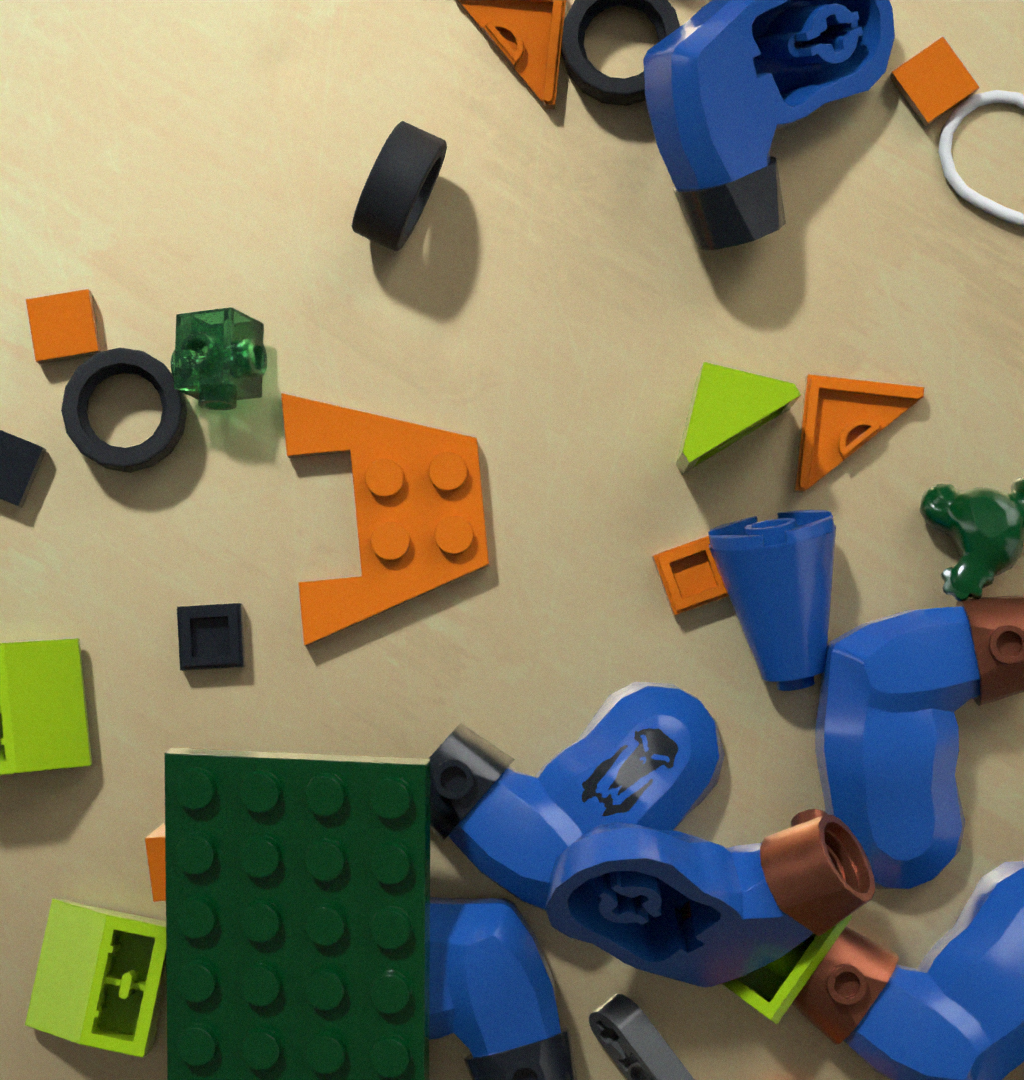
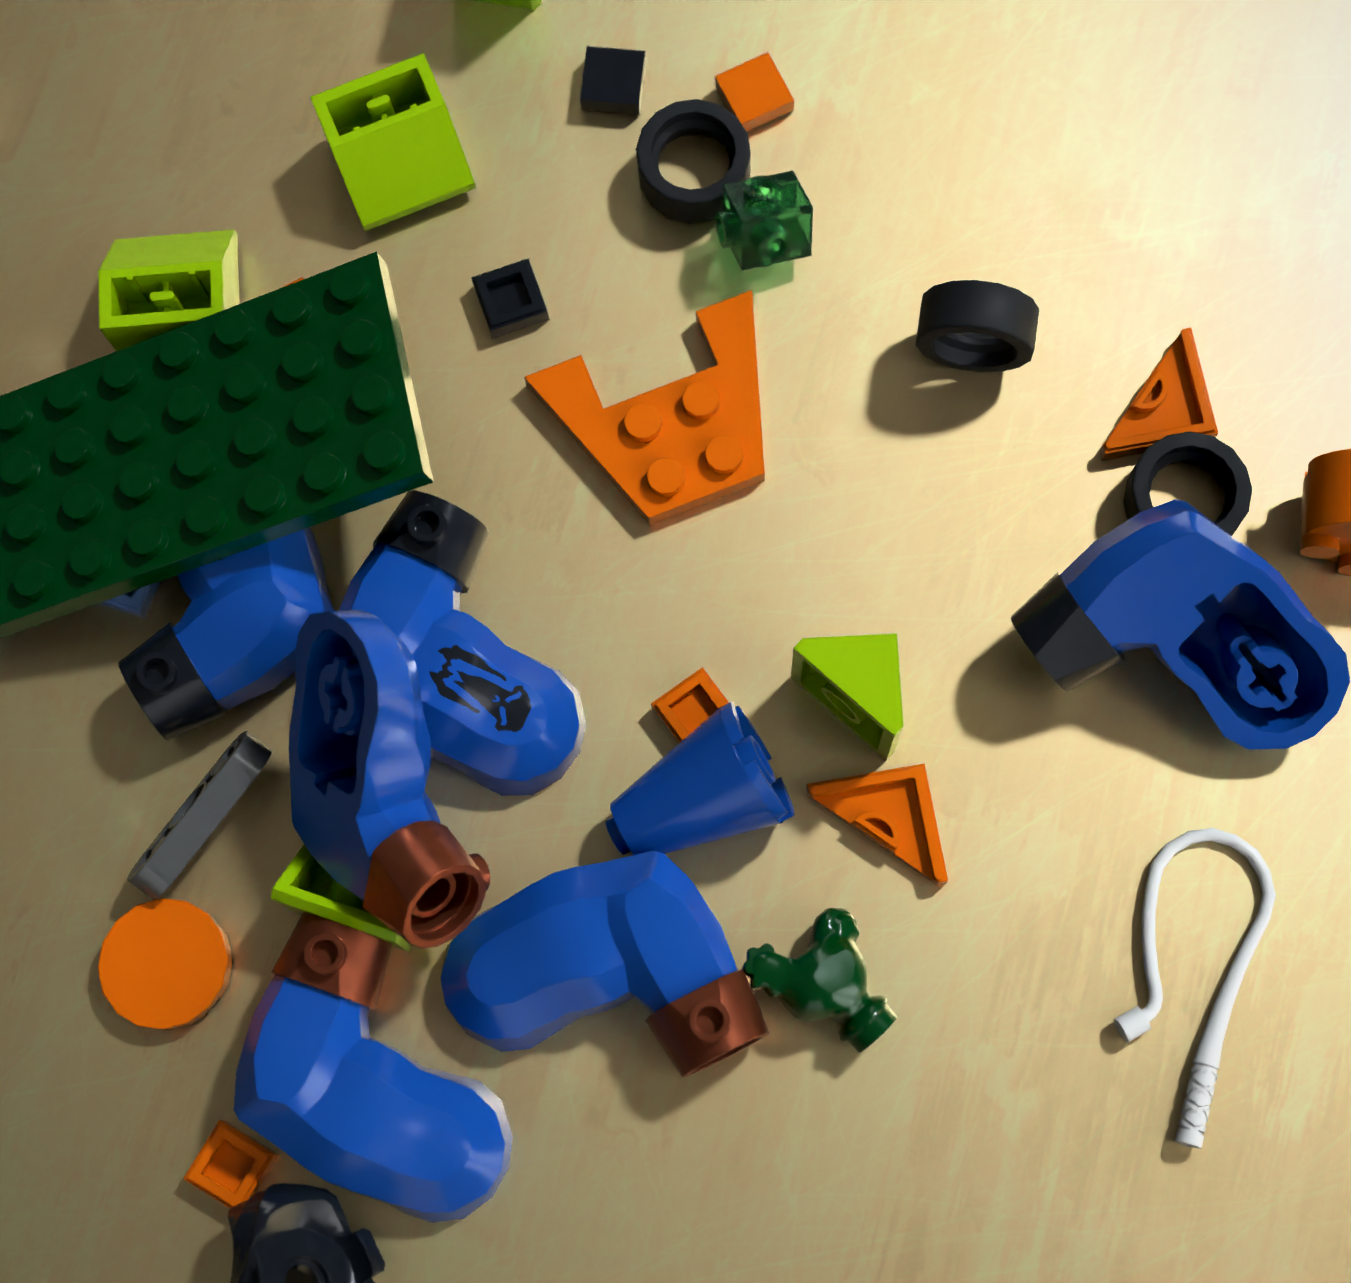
camera: 80 degrees right, 10 degrees down
orange tile [889,37,980,127] -> none

